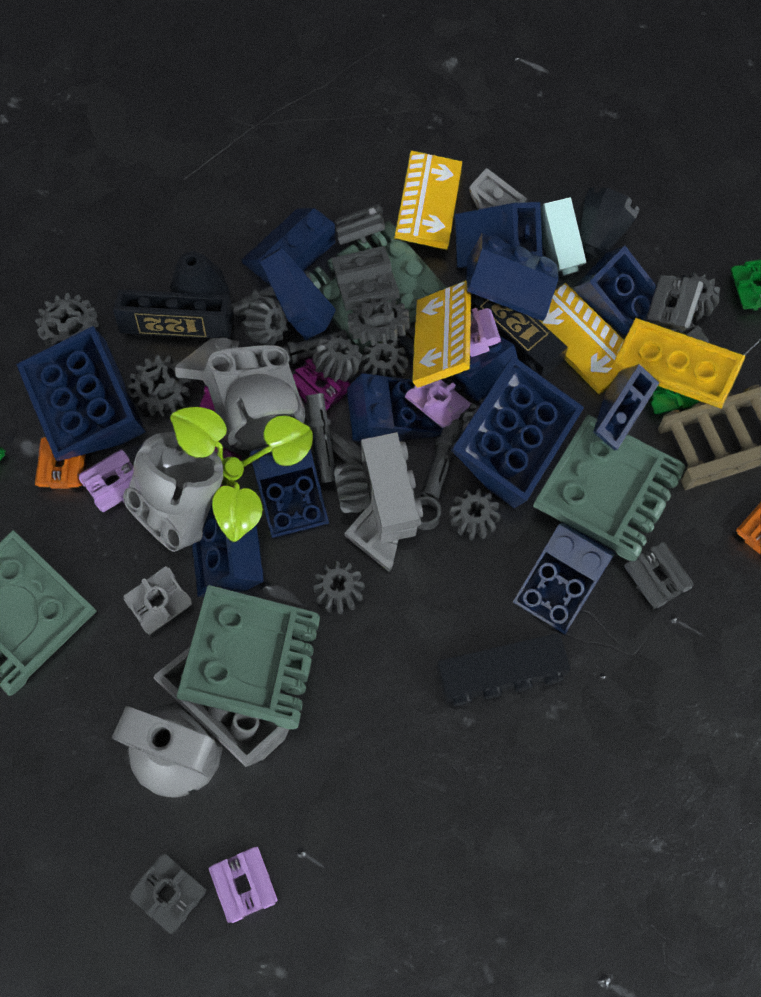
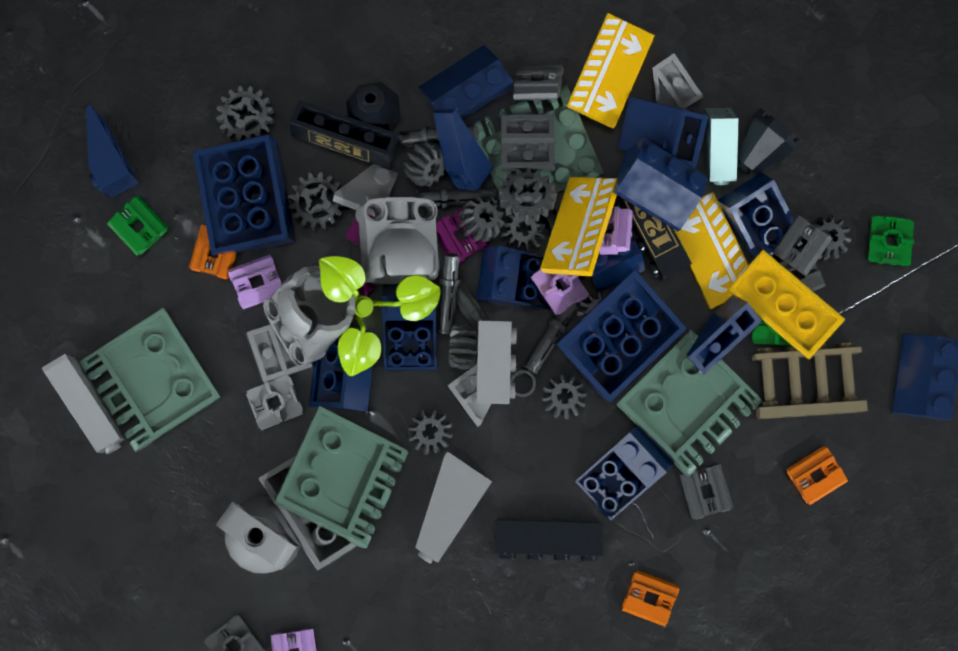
camera: 15 degrees right, 15 degrees up
none -> light grey wing [246,324,312,384]
none -> light grey slope [415,451,492,564]
none -> orange piece [622,570,680,627]

